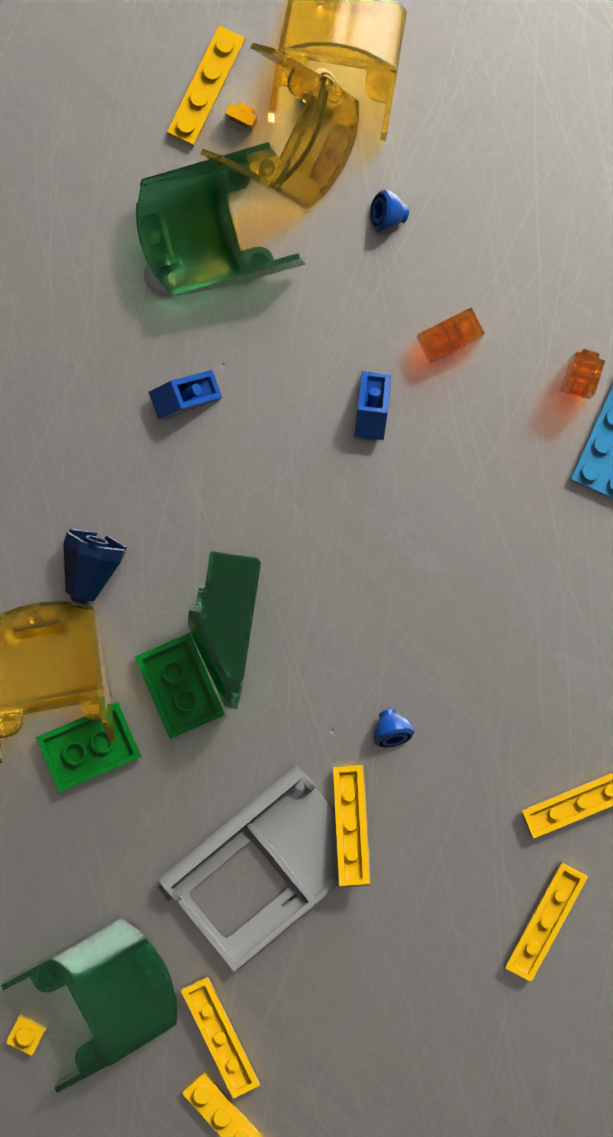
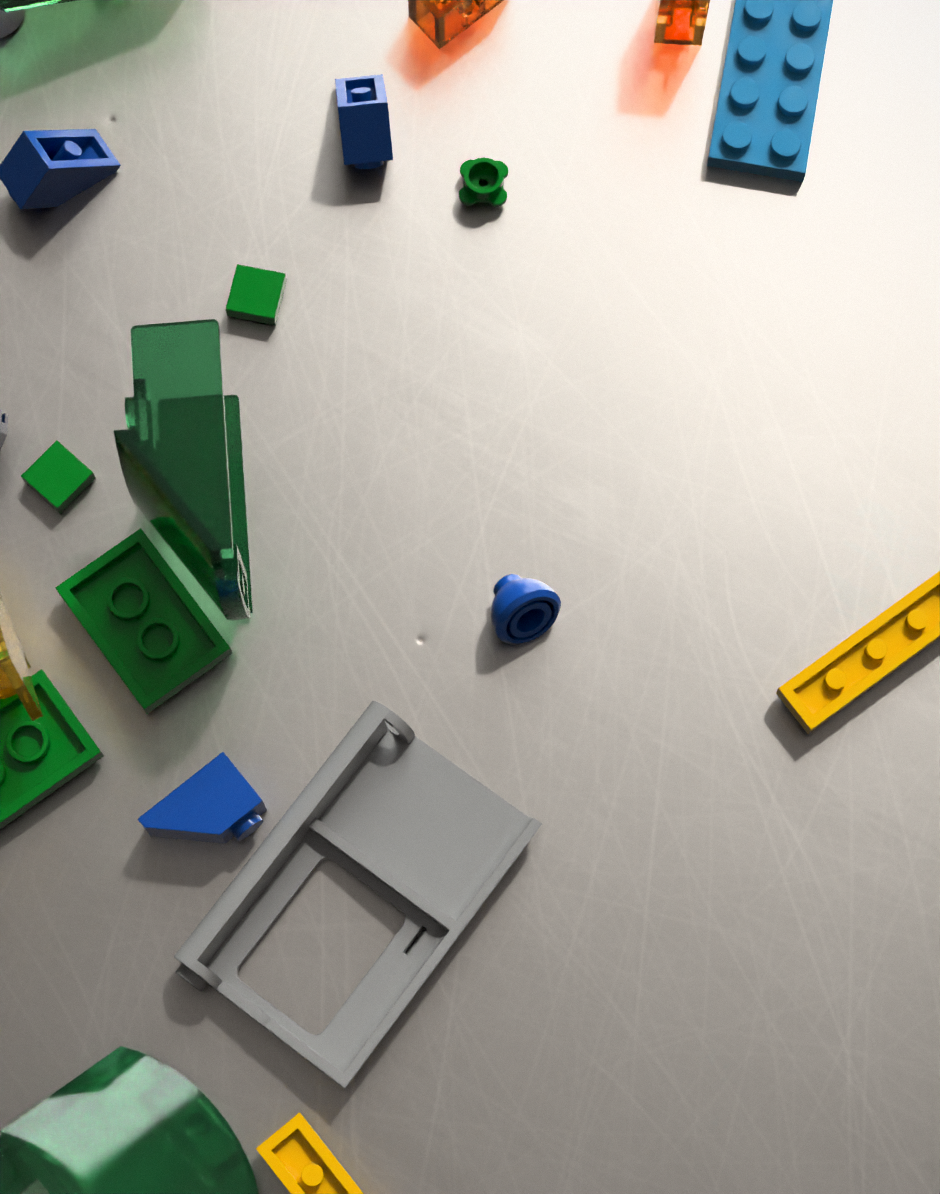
camera: 10 degrees left, 15 degrees down
yellow plate [333,765,371,888] -> none
yellow plate [504,862,588,982] -> none
none -> green tile [21,440,96,514]
none -> blue slope [138,752,267,844]
none -> green tile [226,264,287,325]
none -> green plate [459,157,508,207]

